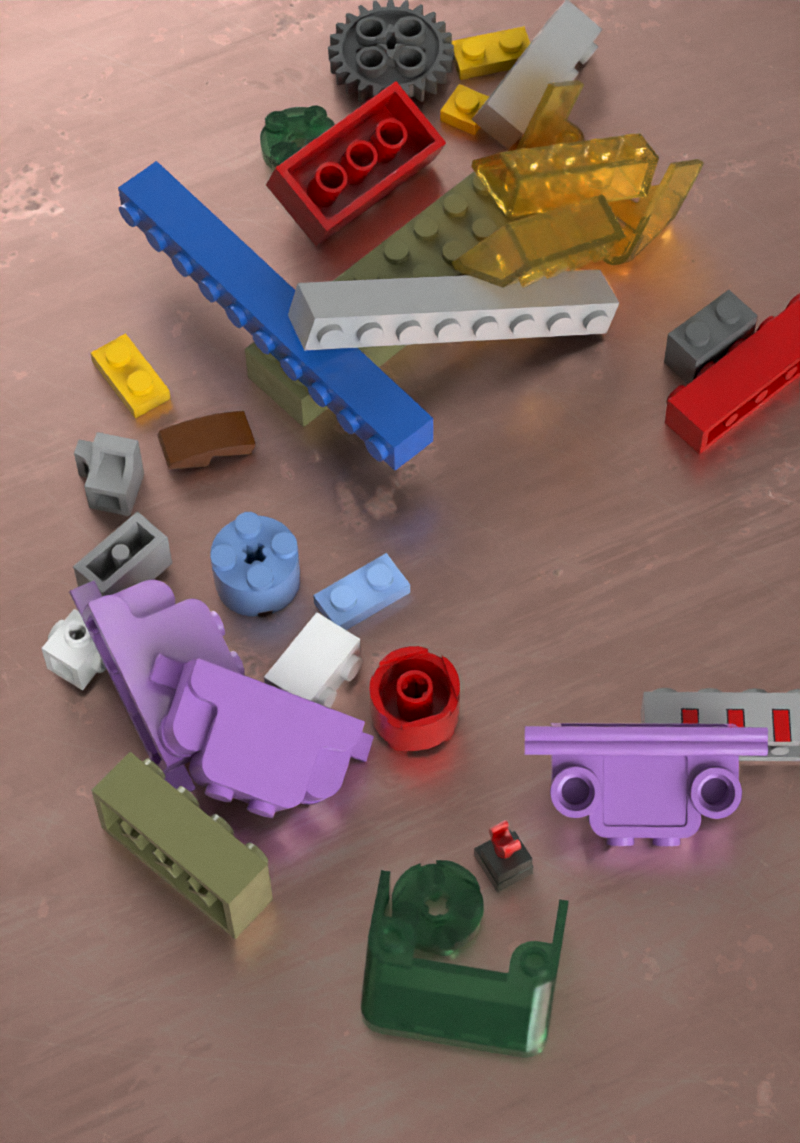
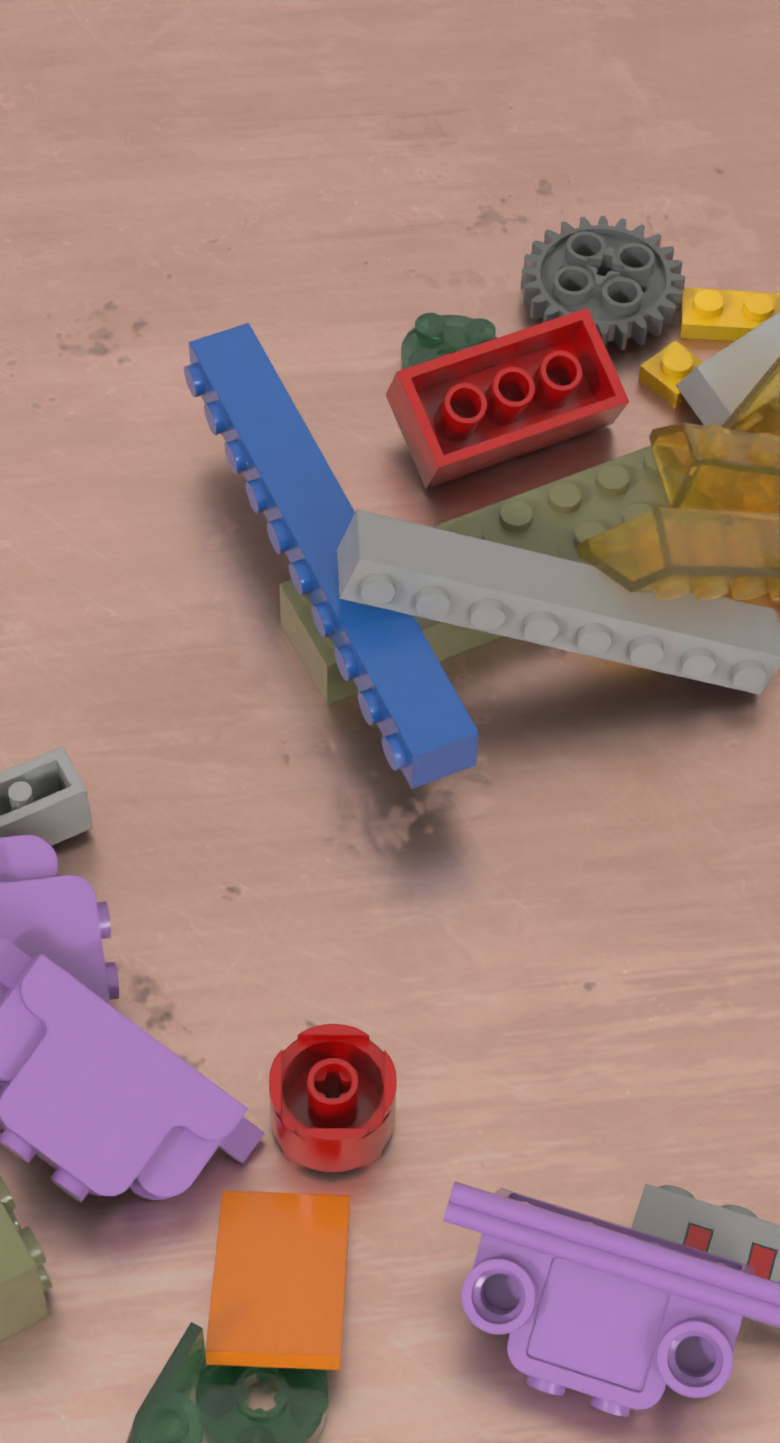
camera: 15 degrees right, 5 degrees down
light grey brick [74,432,144,516] -> none
yellow plate [90,333,171,419] -> none
reddish brown slope [157,411,256,469] -> none
medium blue brick [210,512,300,617] -> none
white brick [264,612,363,708] -> none
light blue plate [313,553,410,630] -> none
pearl dark grey piece [474,820,534,892] -> none
none -> orange tile [205,1190,350,1370]

